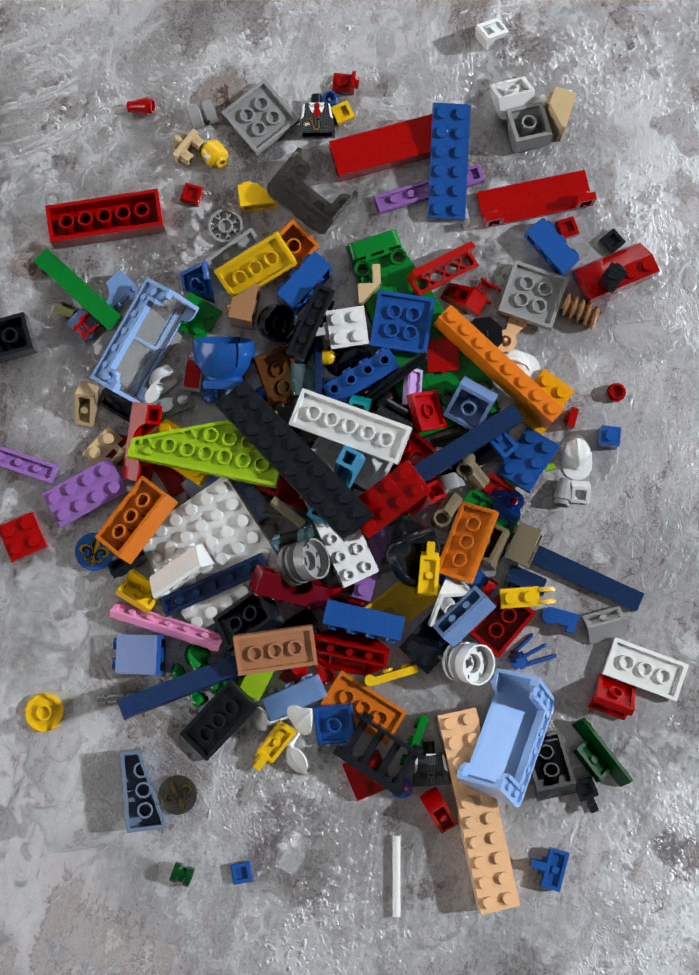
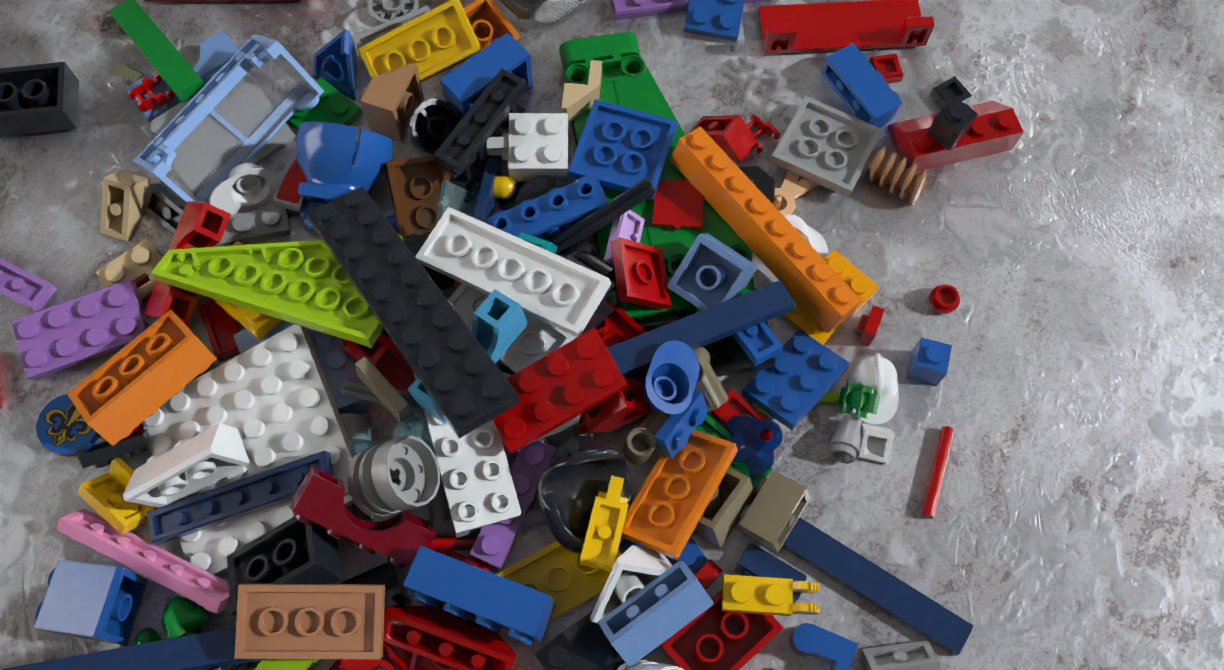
camera: 10 degrees right, 15 degrees down
red fence [406,241,479,296] -> none
none -> blue piece [642,340,700,415]
none -> blue plate [654,390,708,459]
none -> green piece [838,381,881,419]
none -> red bar [921,426,954,519]

